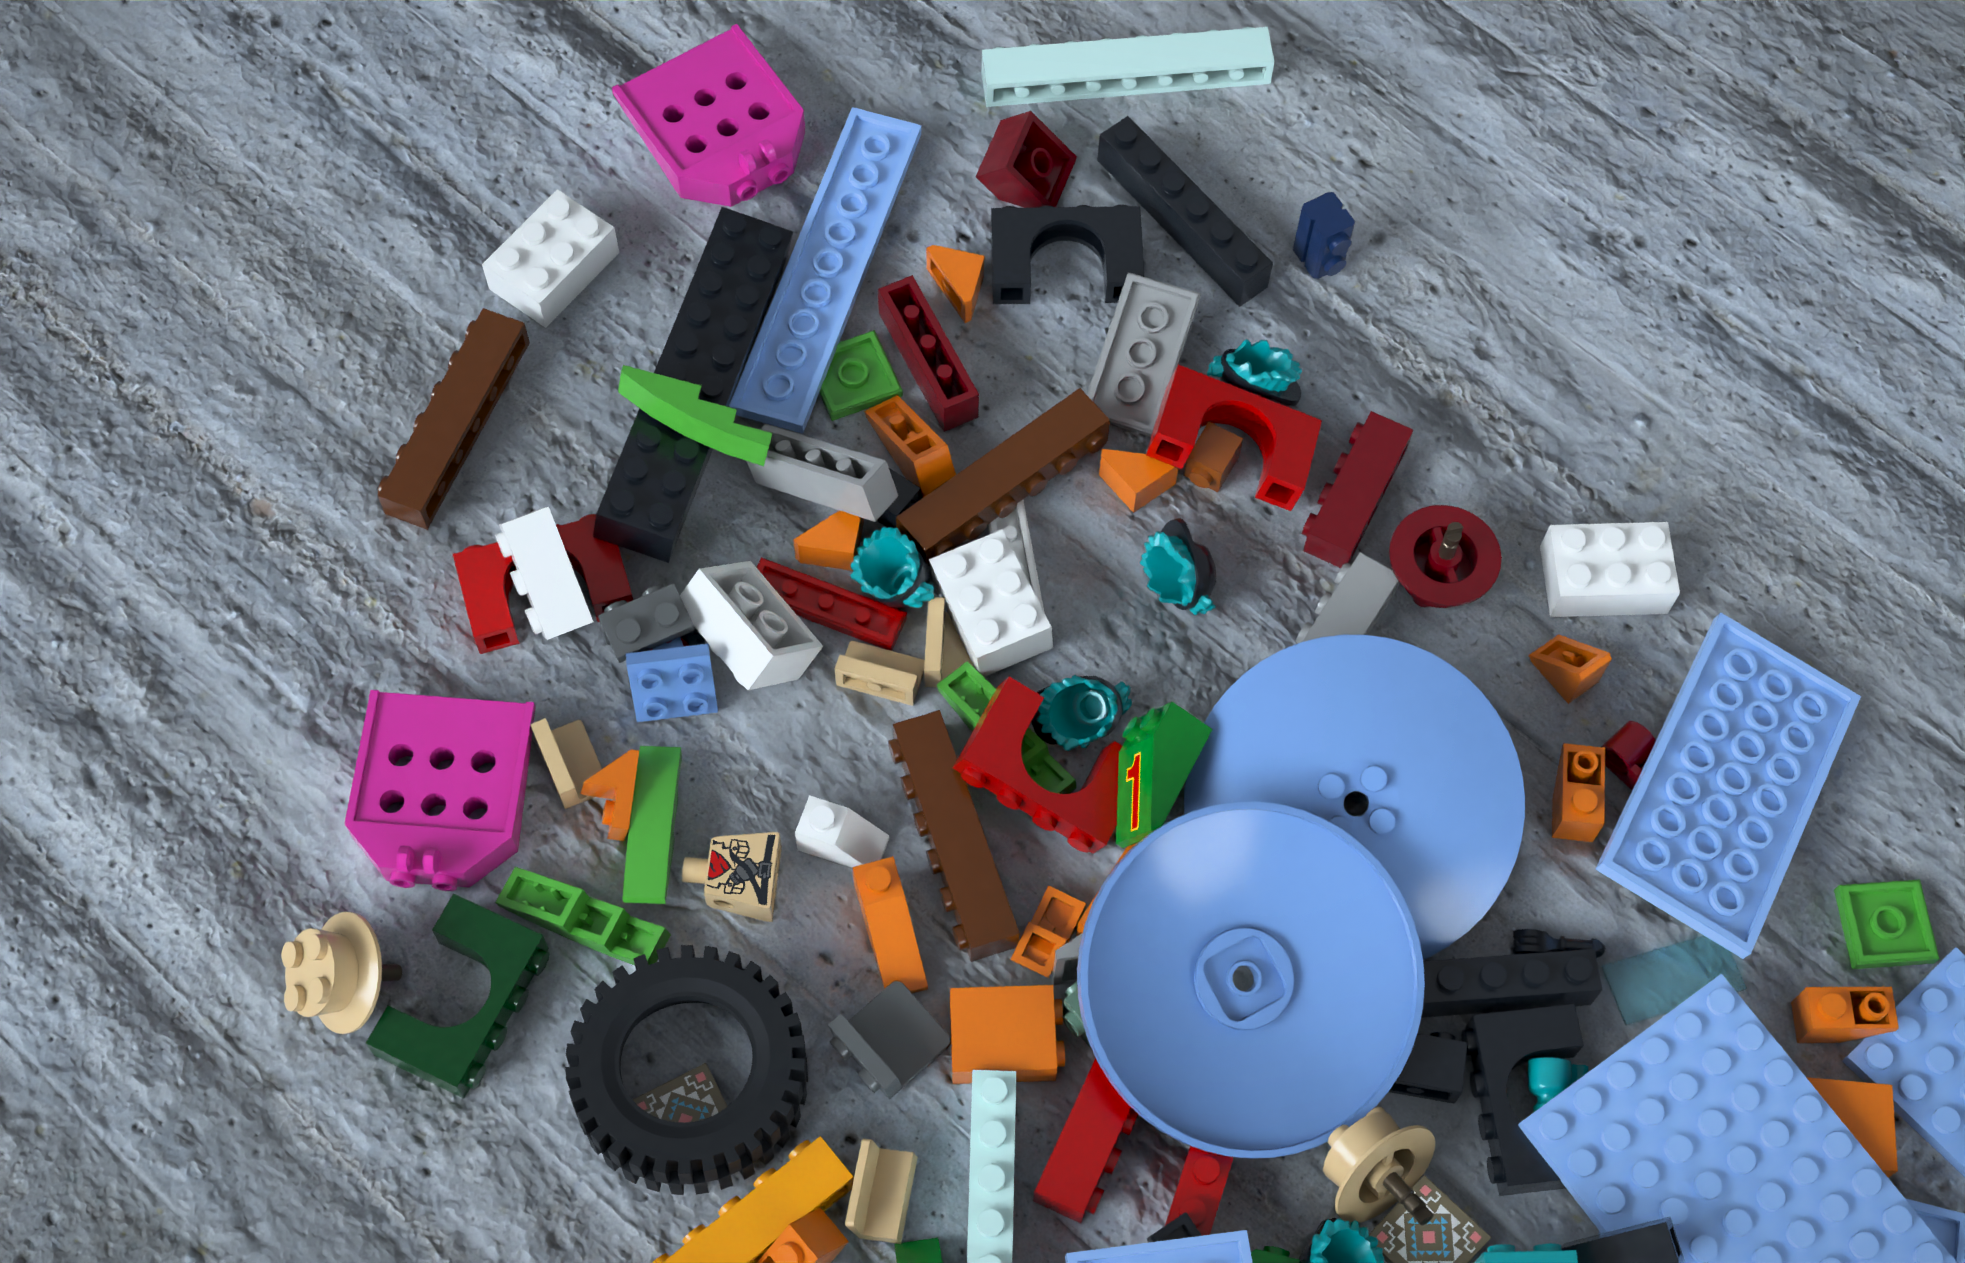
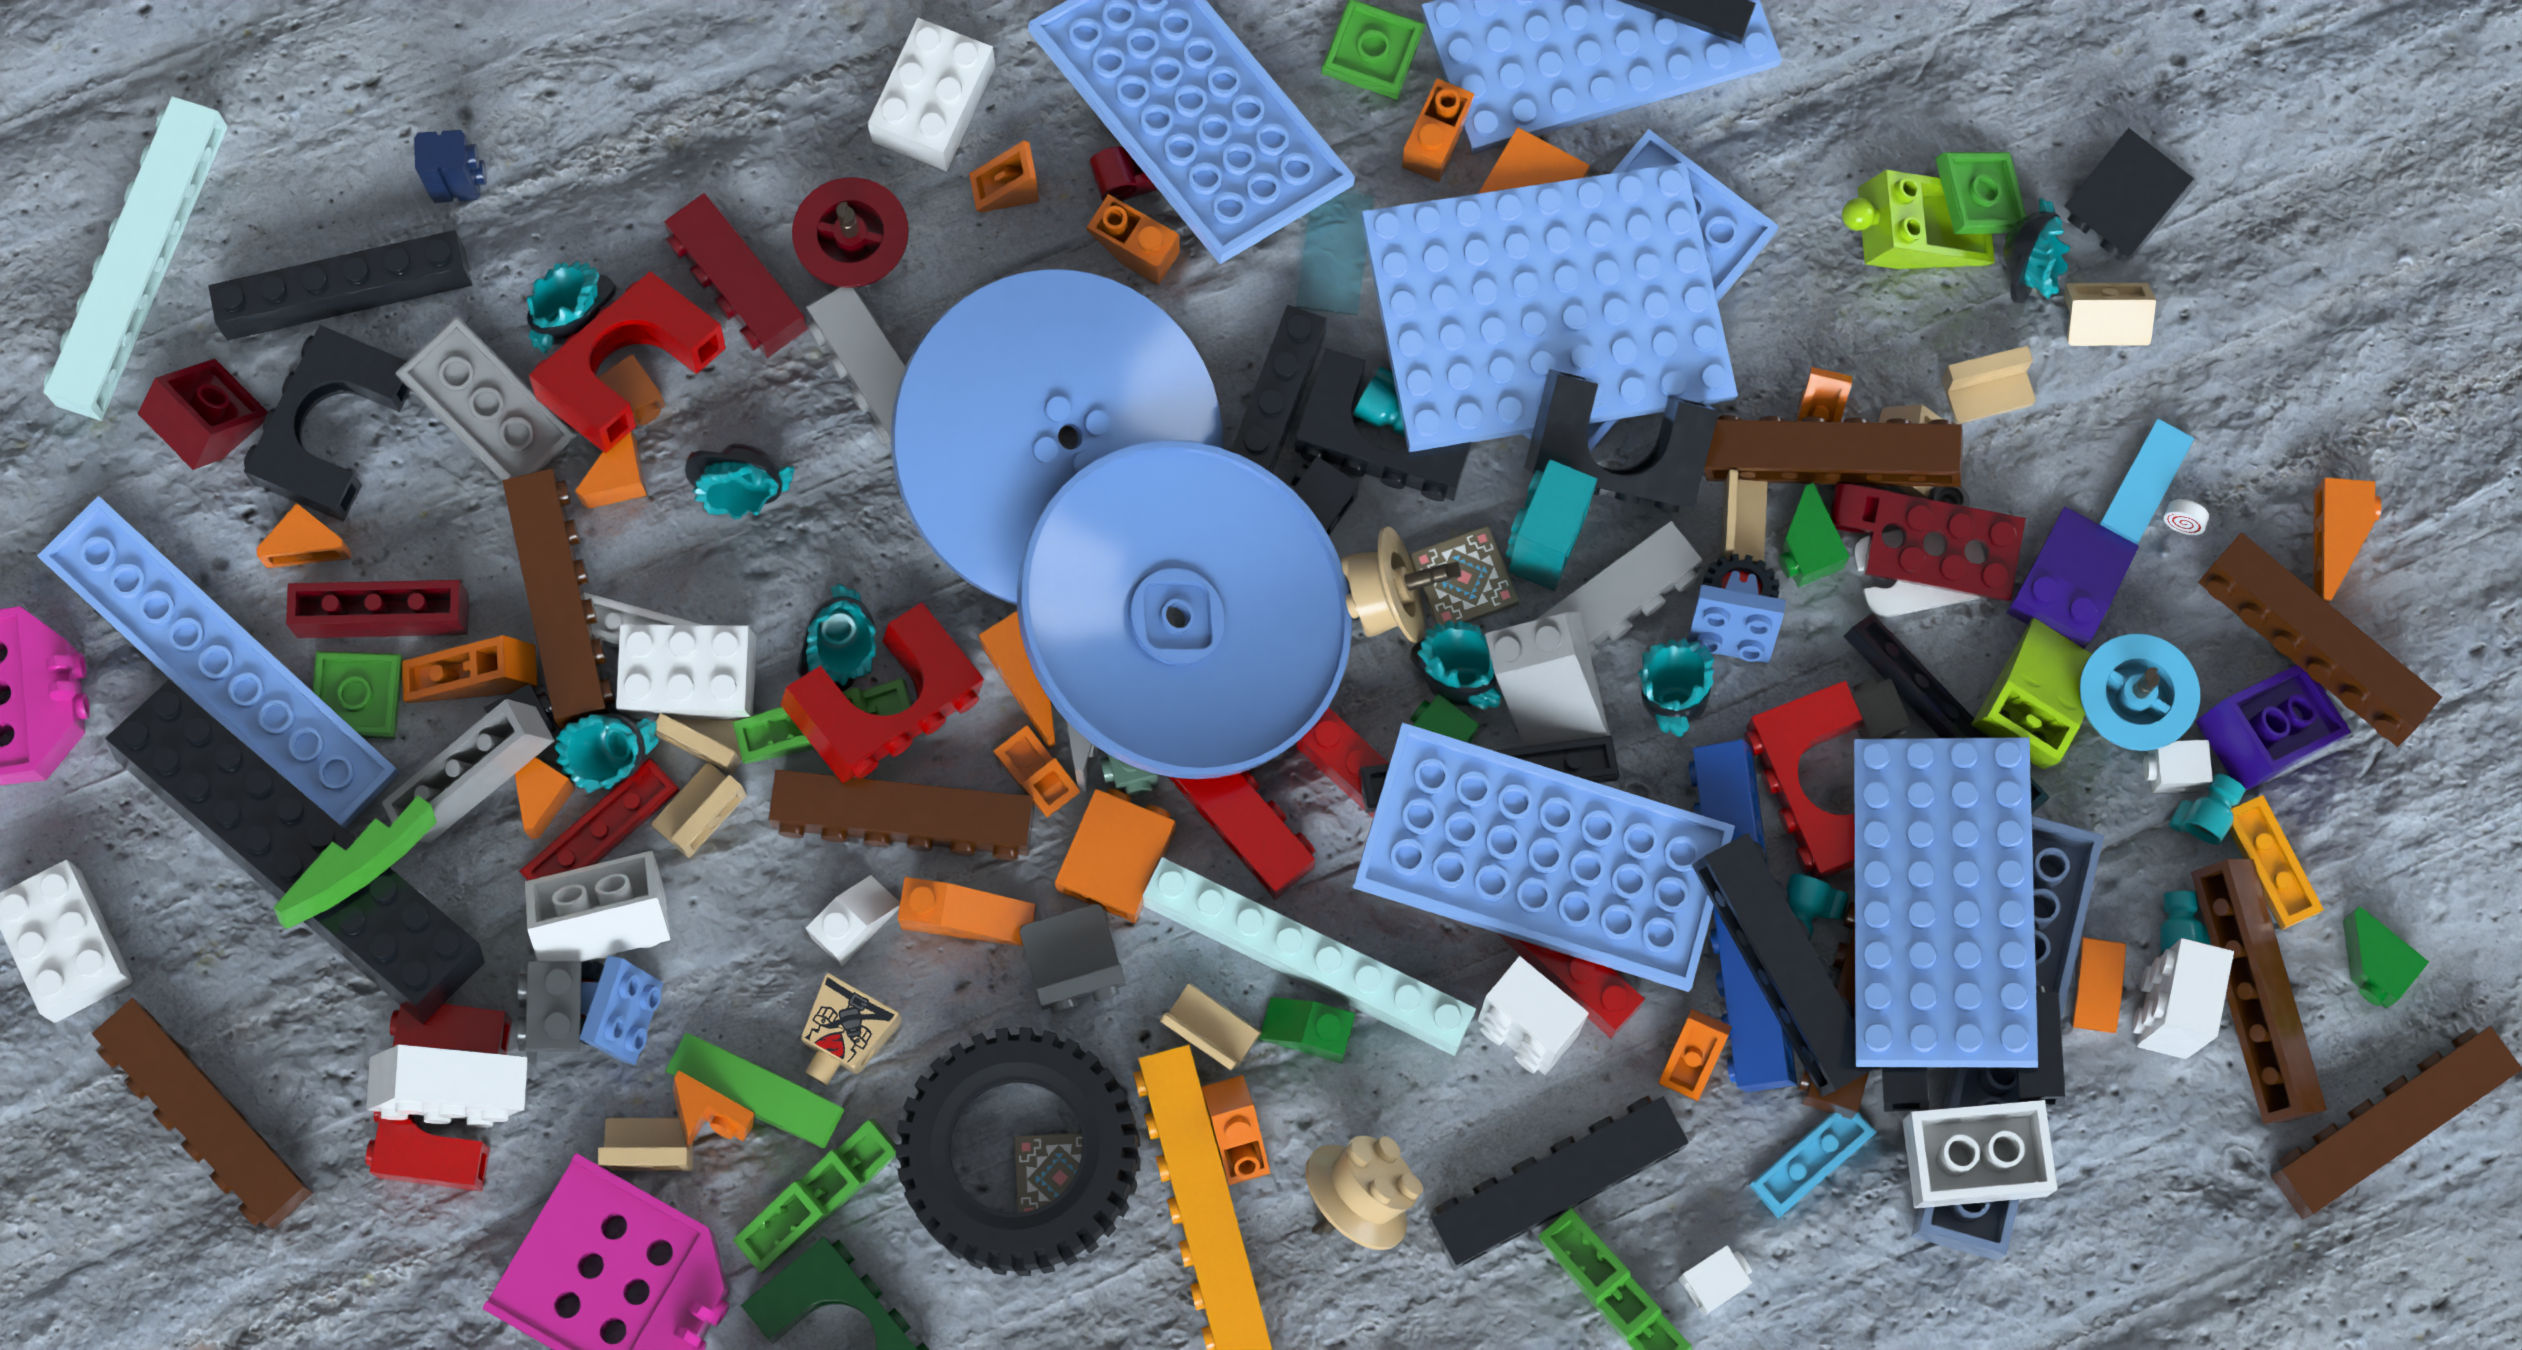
camera: 65 degrees left, 10 degrees up
green slope [1116,702,1213,848] -> none
black piece [1513,929,1606,958] -> none

